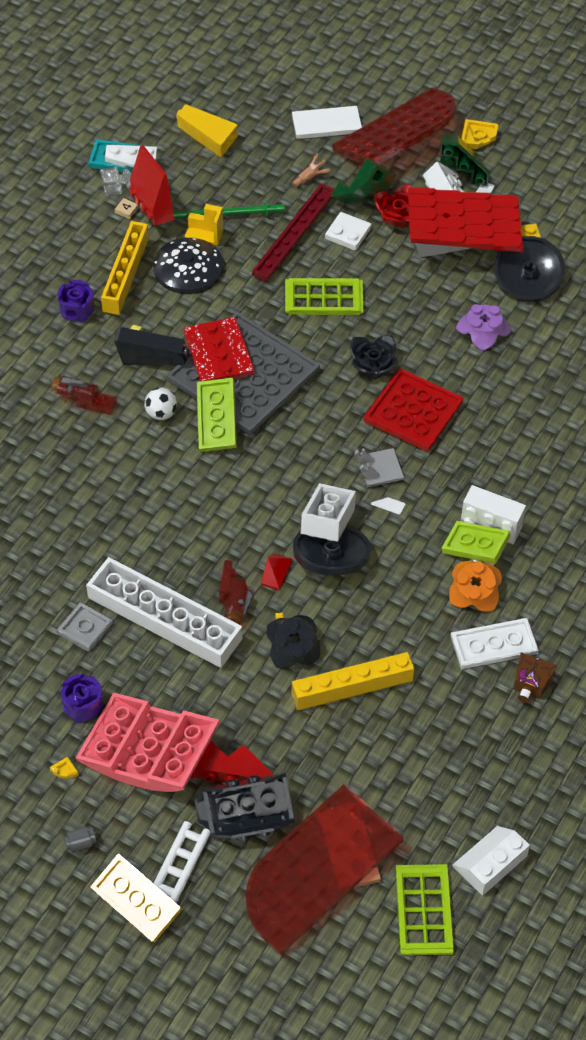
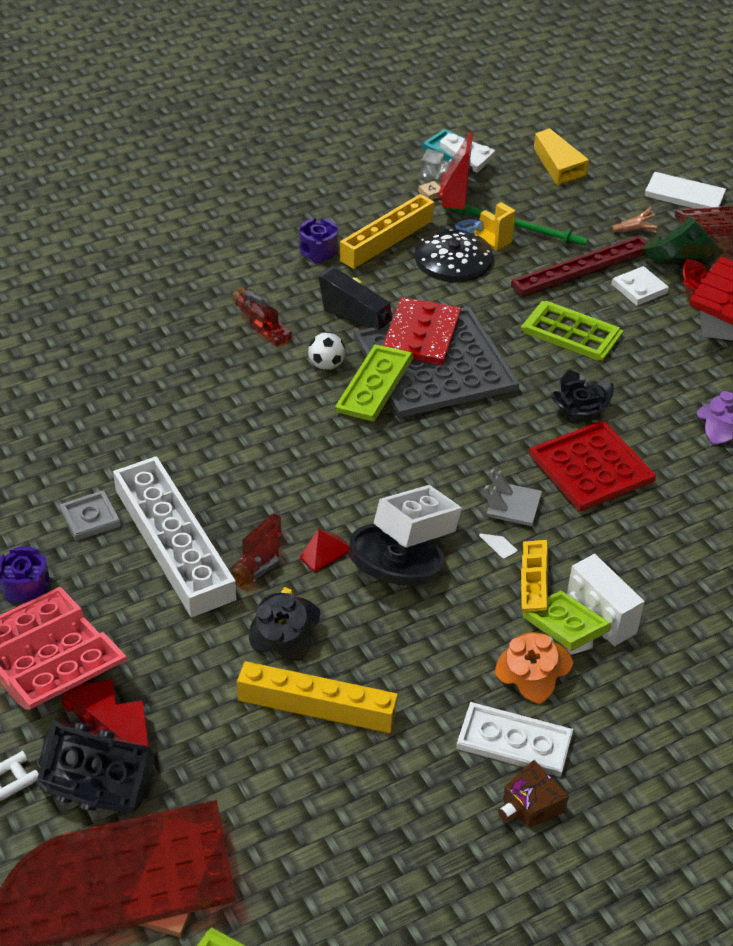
camera: 30 degrees right, 10 degrees down
none -> medium blue piece [456,219,484,233]
none -> yellow slope [521,540,548,612]

